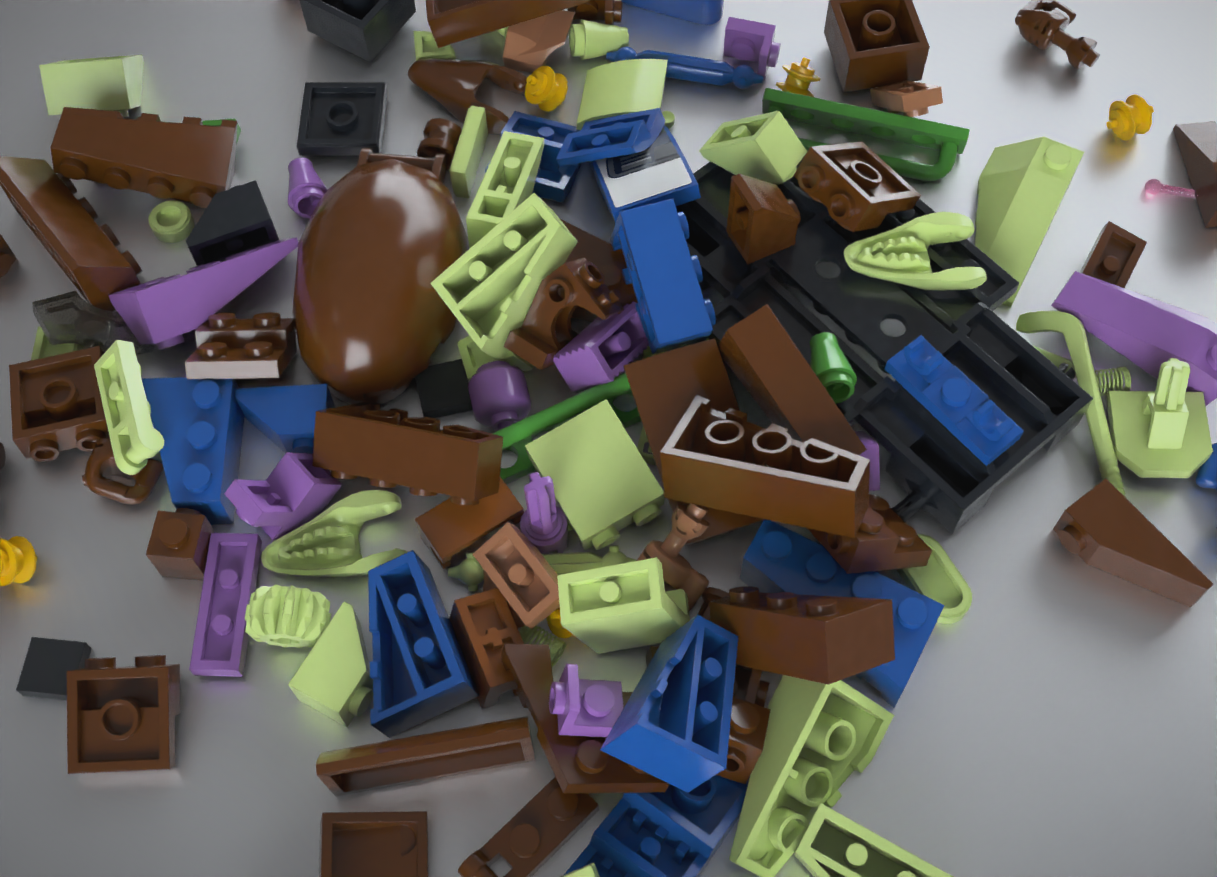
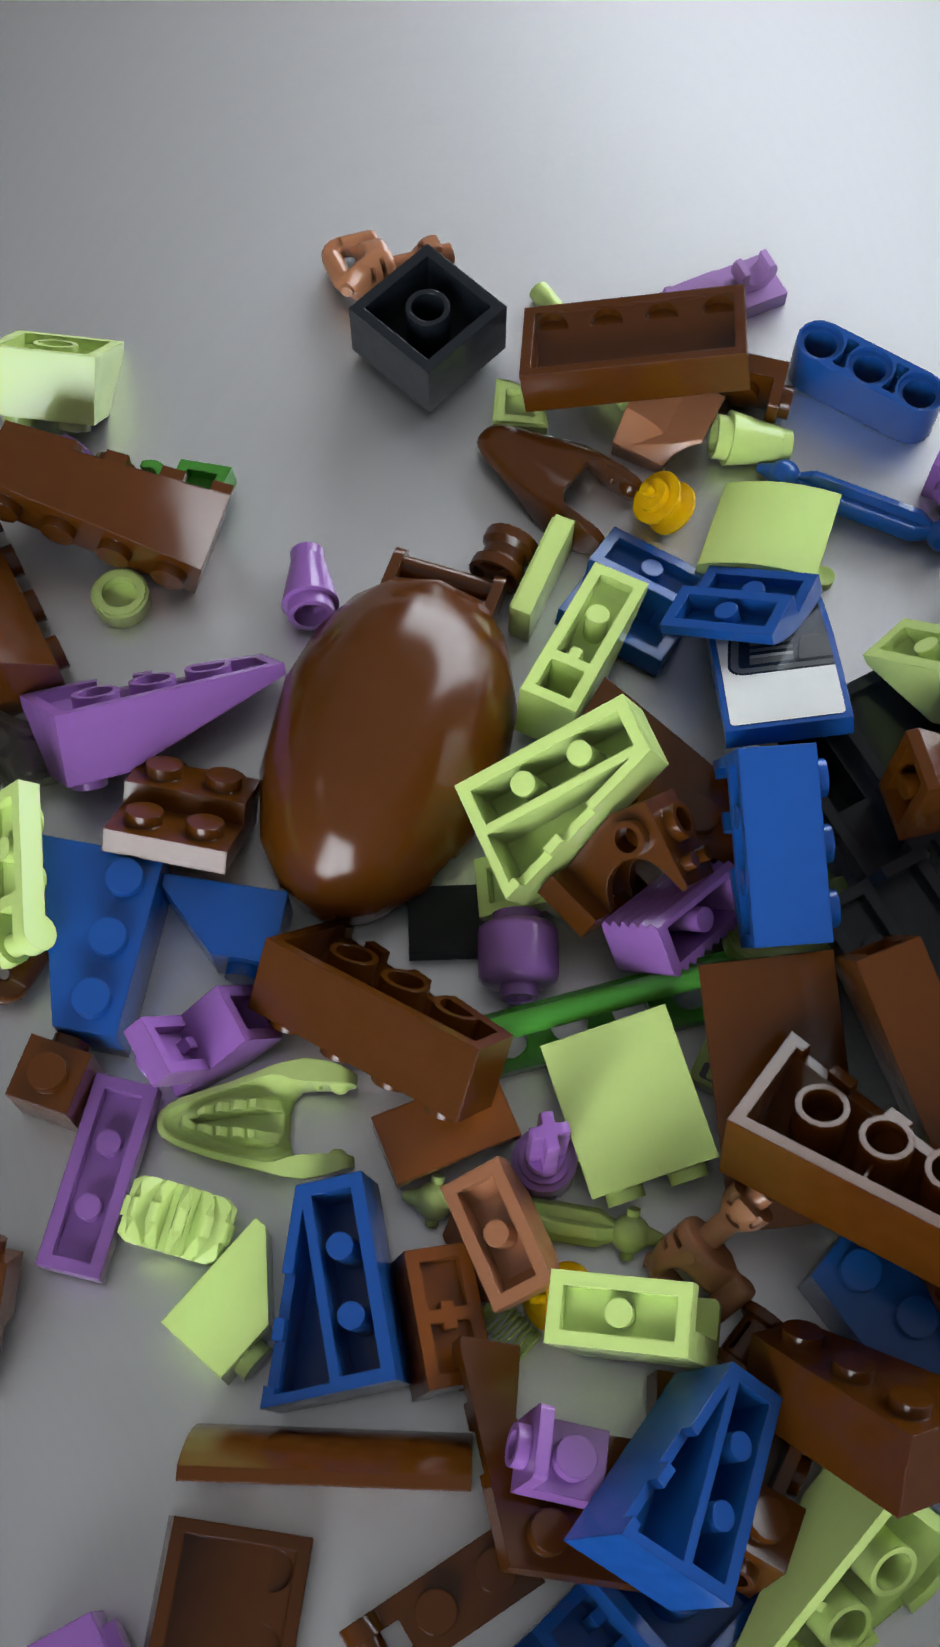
camera: 10 degrees right, 5 degrees up
black slope [186,180,279,266] -> none
black plate [297,82,387,156] -> none

